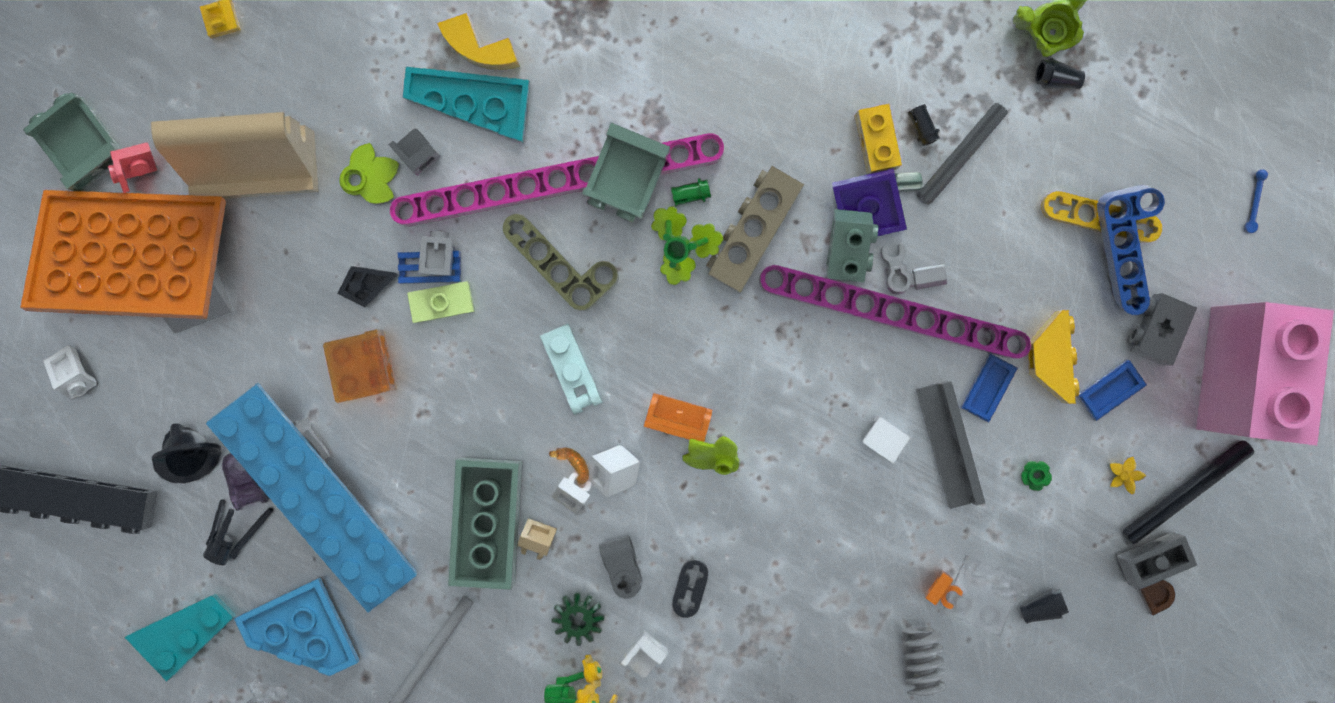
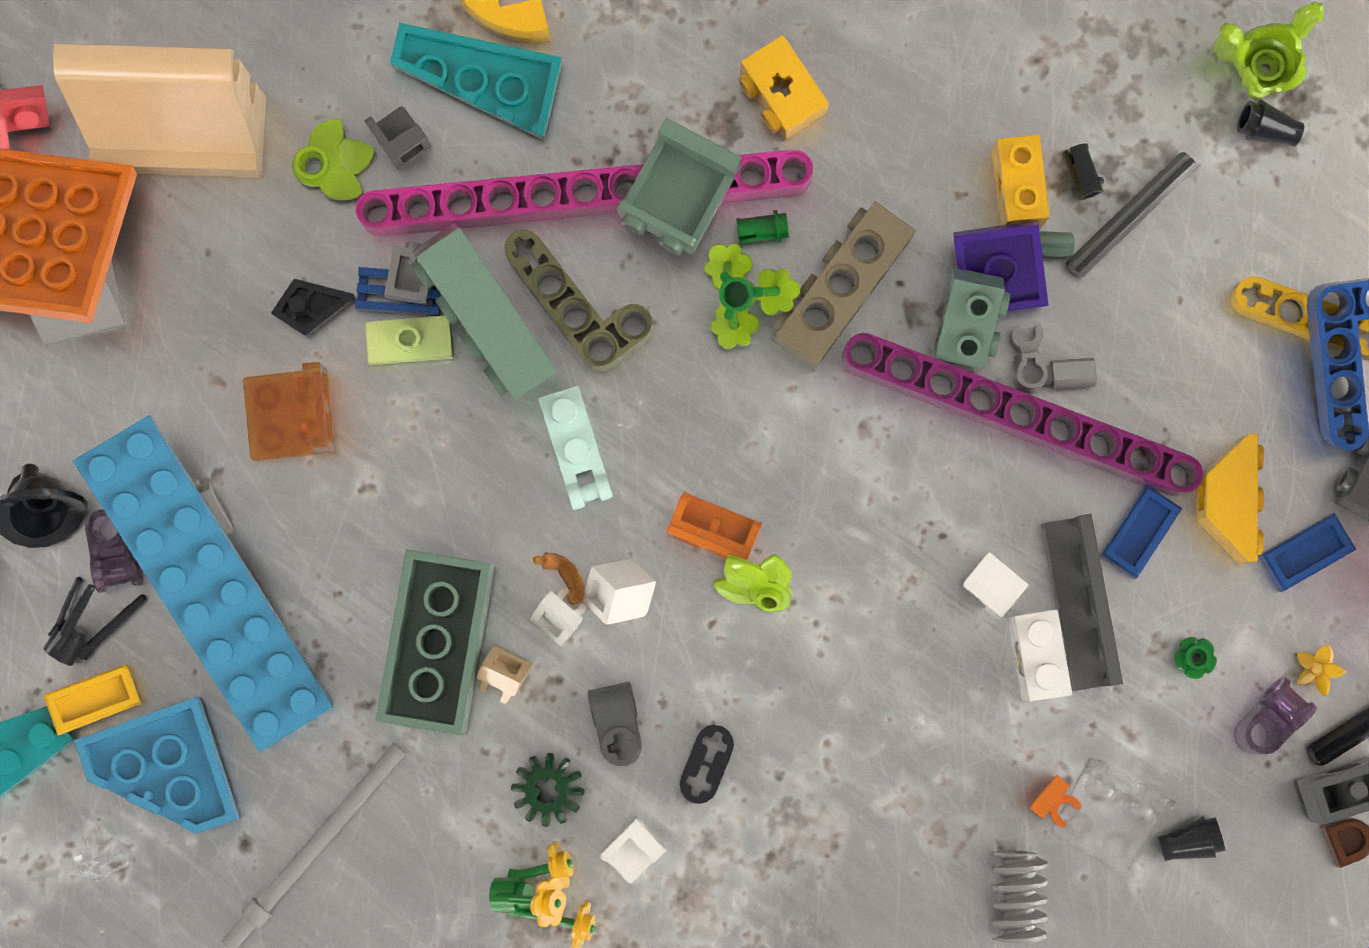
camera: 10 degrees right, 5 degrees down
none -> yellow tile [43,664,141,736]
none -> sand green brick [410,223,558,401]
none -> yellow brick [738,35,829,141]
none -> white brick [1008,609,1072,702]
none -> clear purple piece [1234,676,1317,755]

